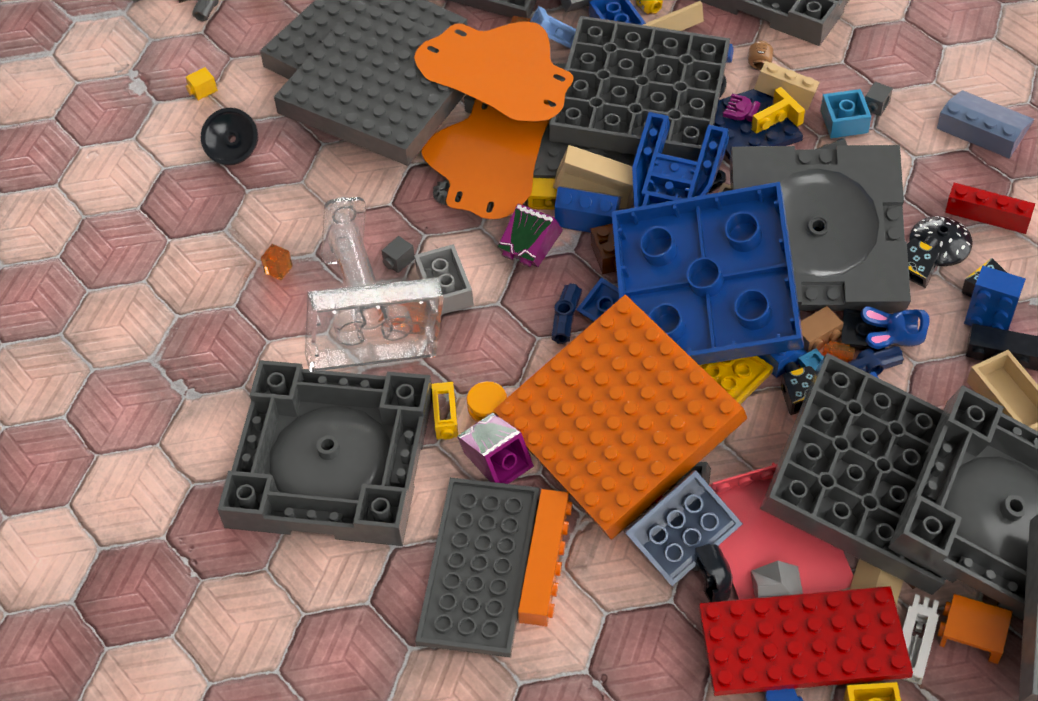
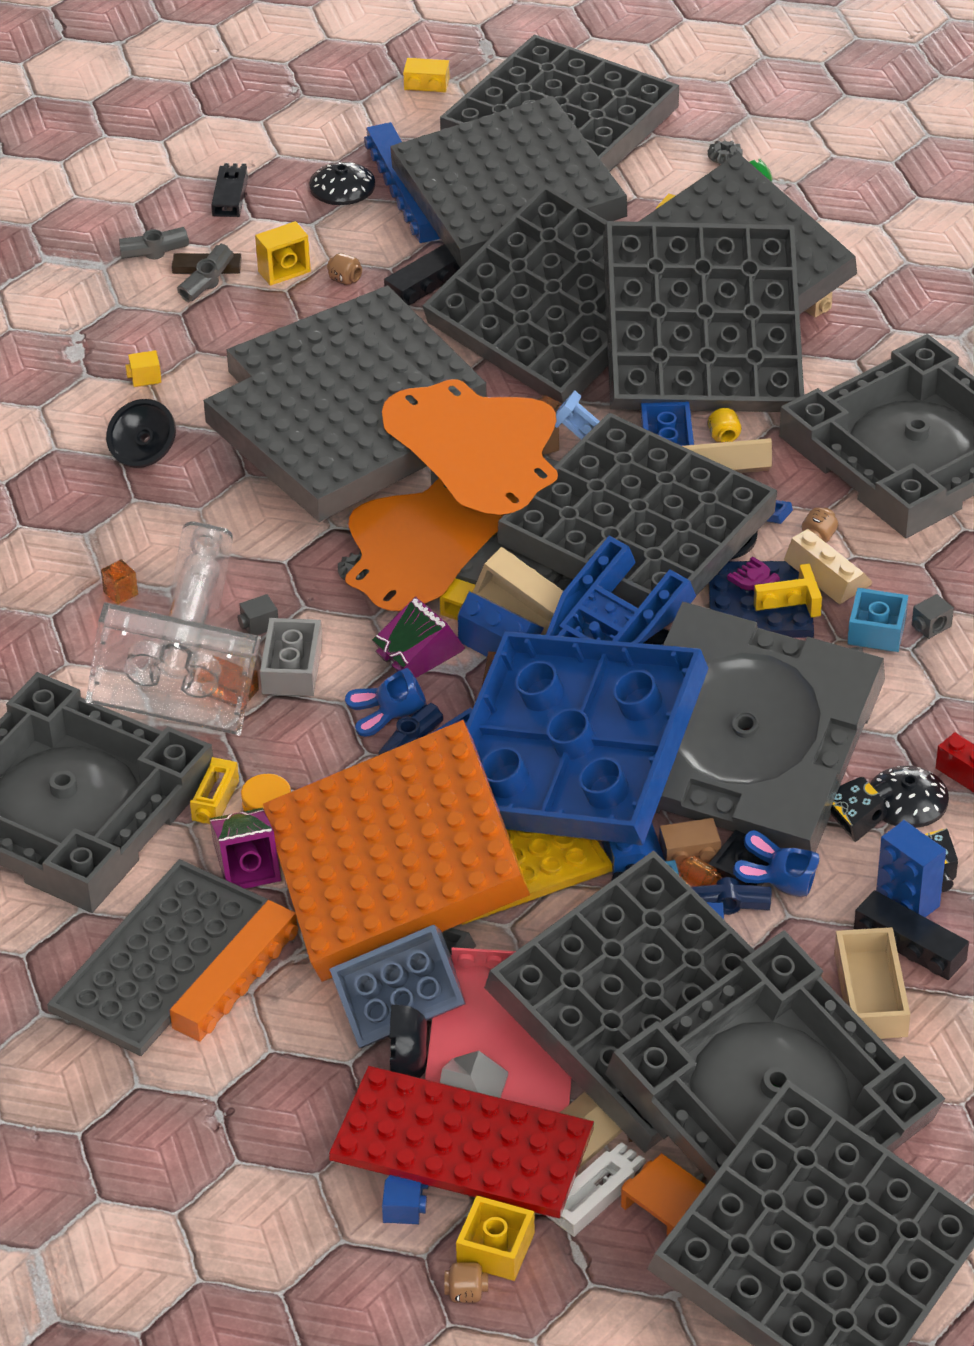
camera: 20 degrees right, 10 degrees down
none -> blue piece [345,668,426,737]

